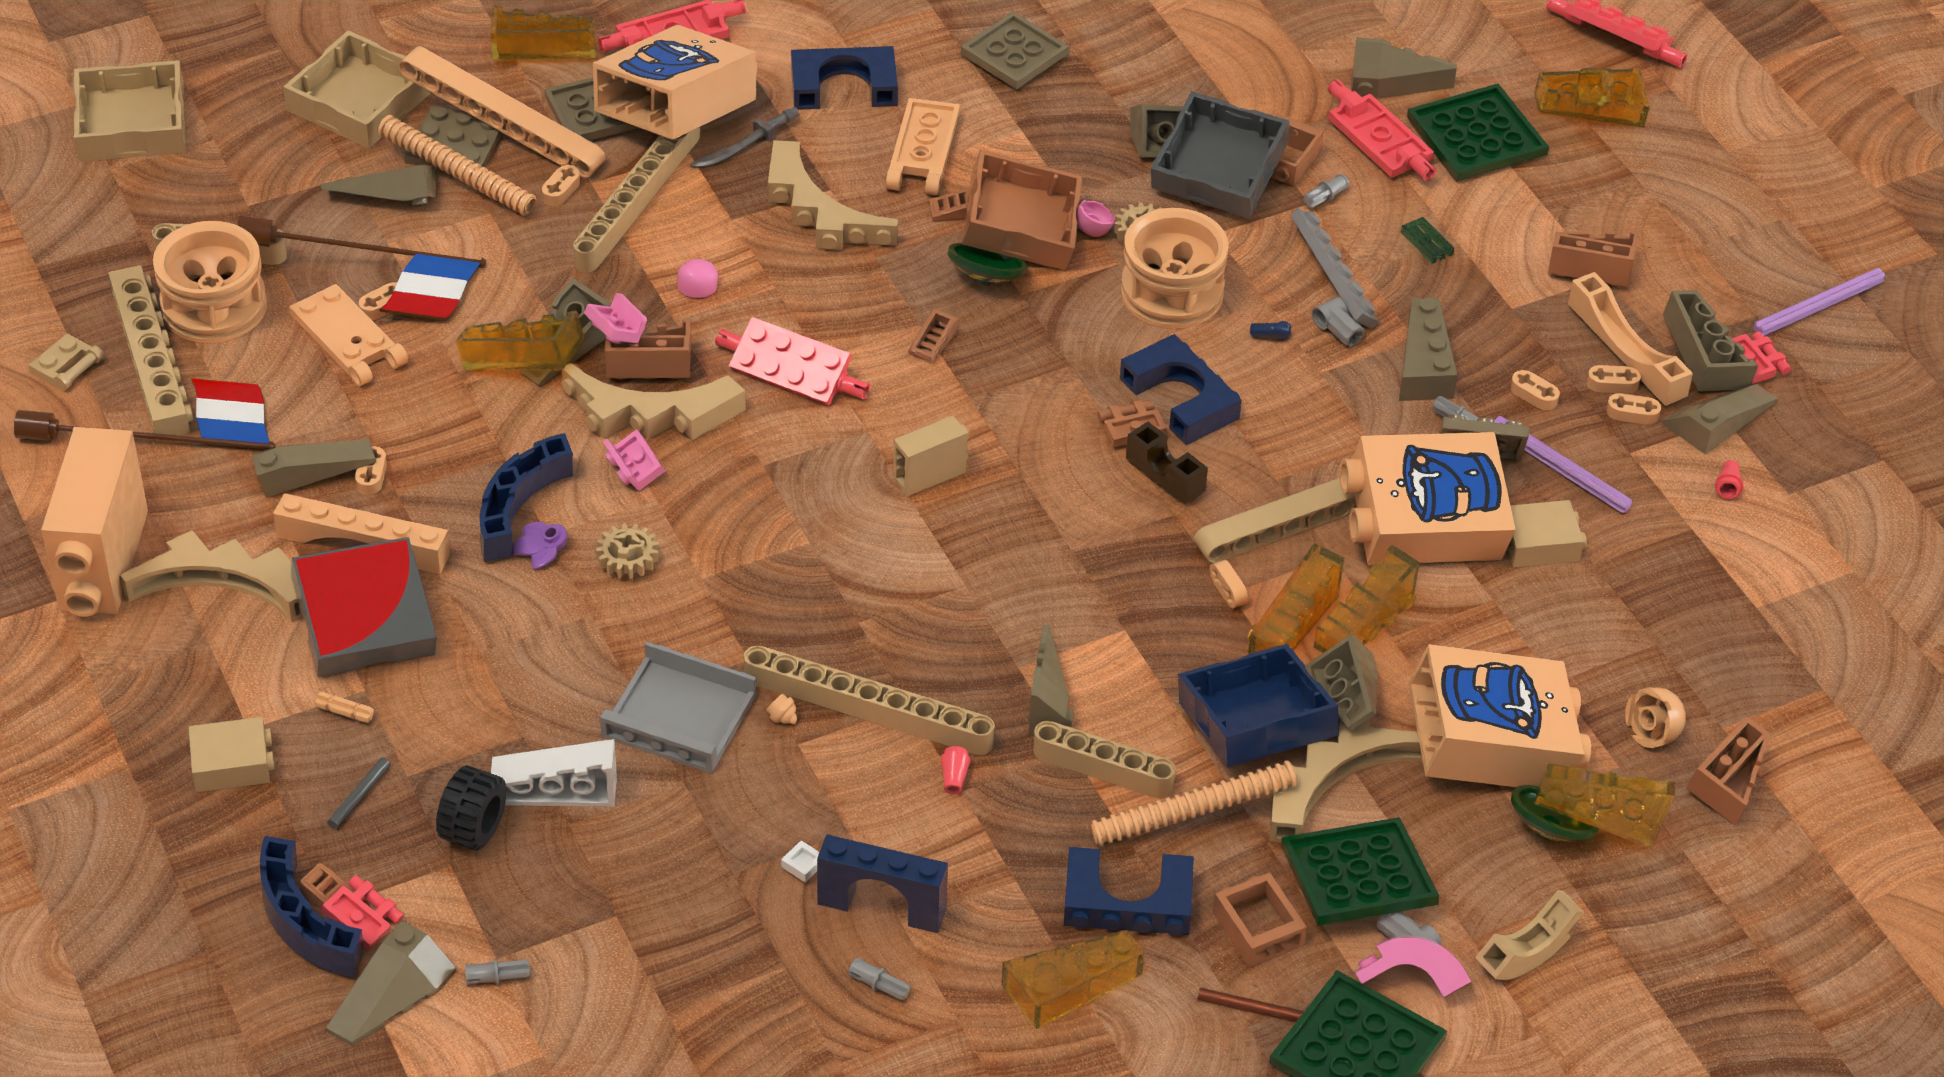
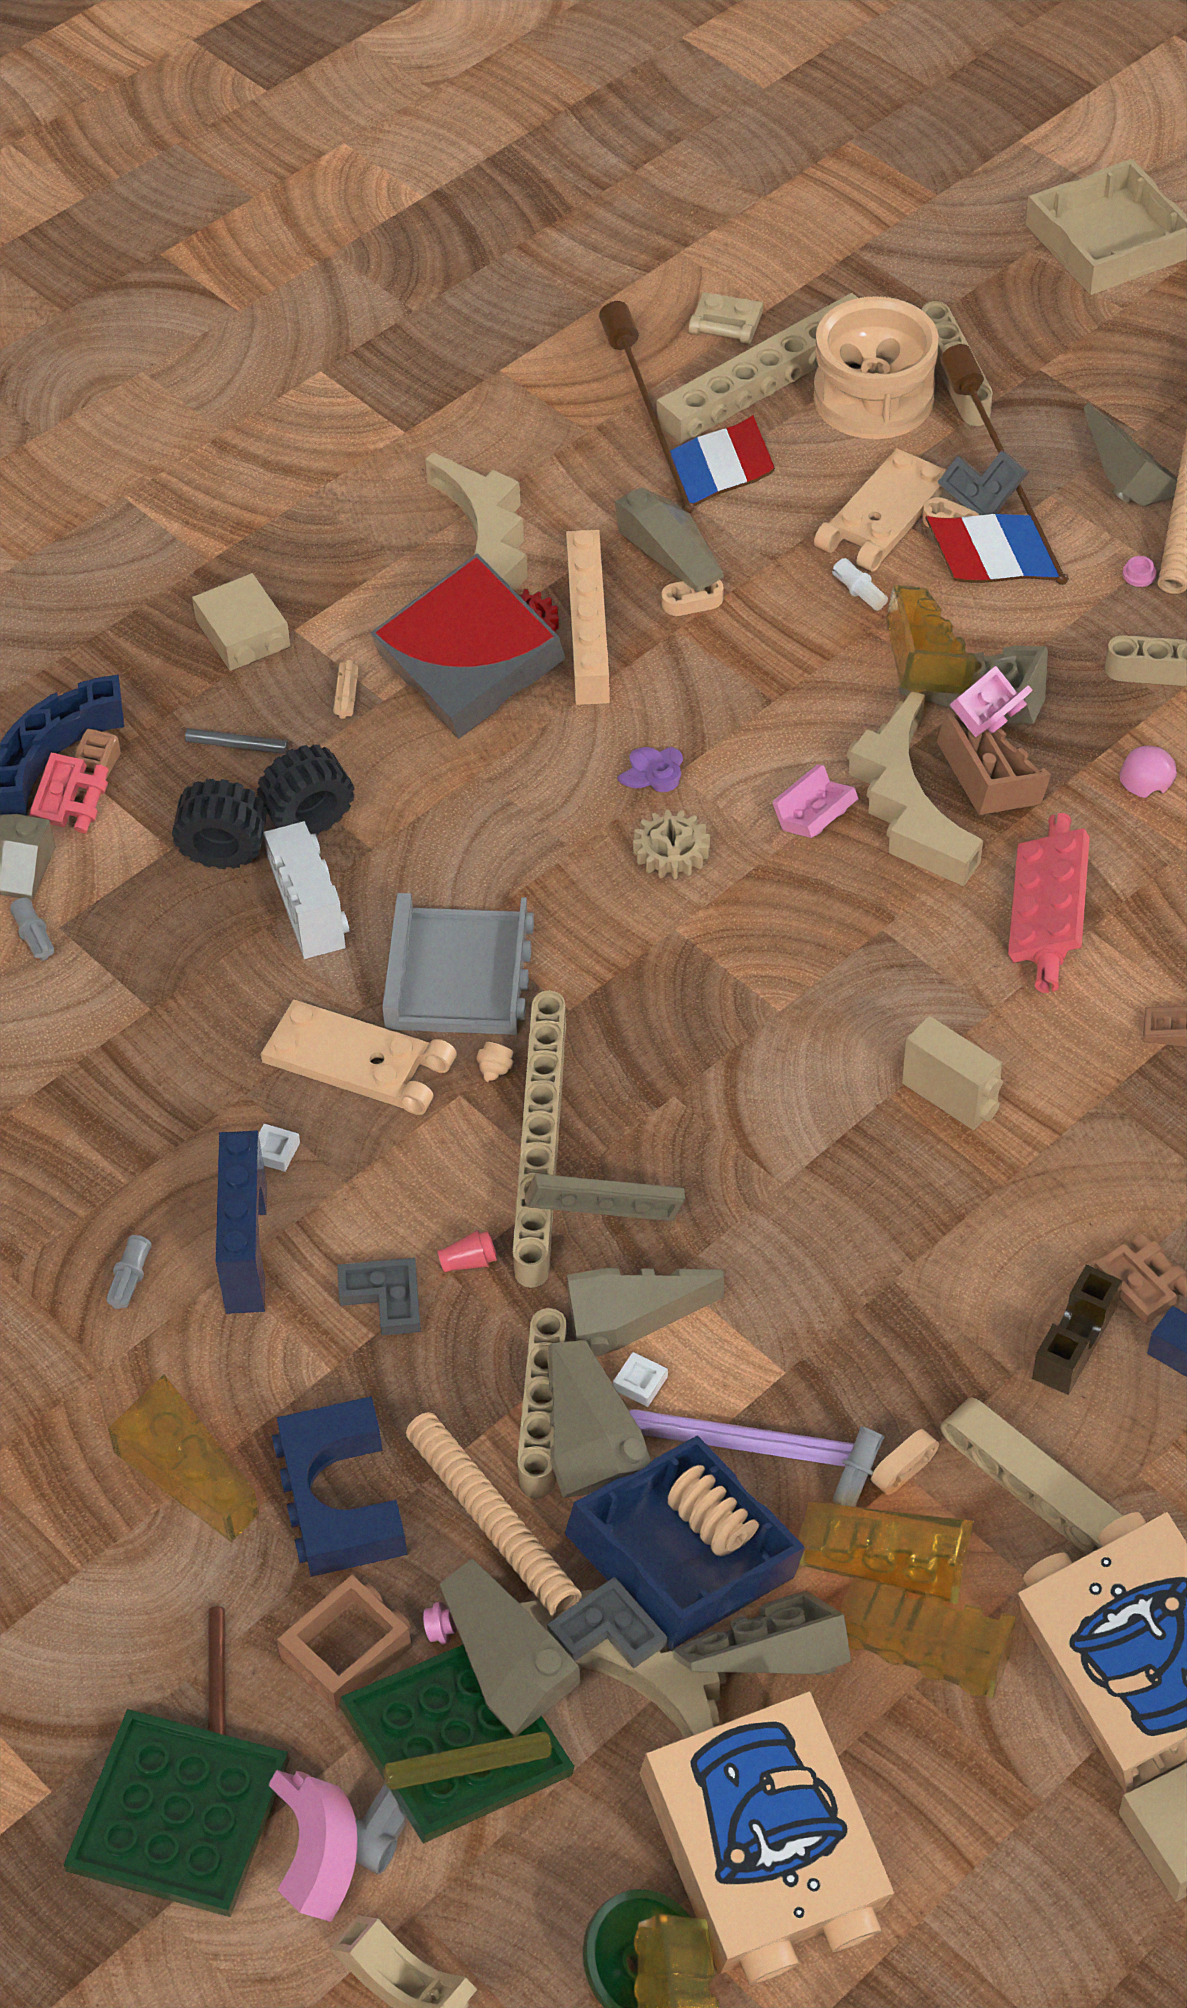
camera: 75 degrees right, 5 degrees up
light nougat brick [41,427,148,617] -> none
dark blue brick [480,433,573,562] -> none
none -> black tyre [257,744,355,835]
none -> light nougat hinge [261,999,457,1115]
none -> dark grey plate [337,1258,421,1335]
none -> clear yellow axle [384,1732,552,1790]
none -> bright pink plate [424,1601,456,1644]
none -> dark tan wedge [440,1558,580,1738]
none -> dark tan tile [525,1174,685,1221]
none -> dark grey plate [547,1577,667,1669]
none -> dark tan wedge [548,1340,652,1498]
none -> white plate [613,1352,668,1407]
none -> lavender axle [629,1409,854,1466]
none -> light nougat piece [668,1465,759,1556]
none -> white axle [832,558,888,611]
none -> light grey axle [833,1426,885,1509]
none -> dark grey plate [937,451,1029,515]
none -> bright pink plate [1122,556,1156,587]

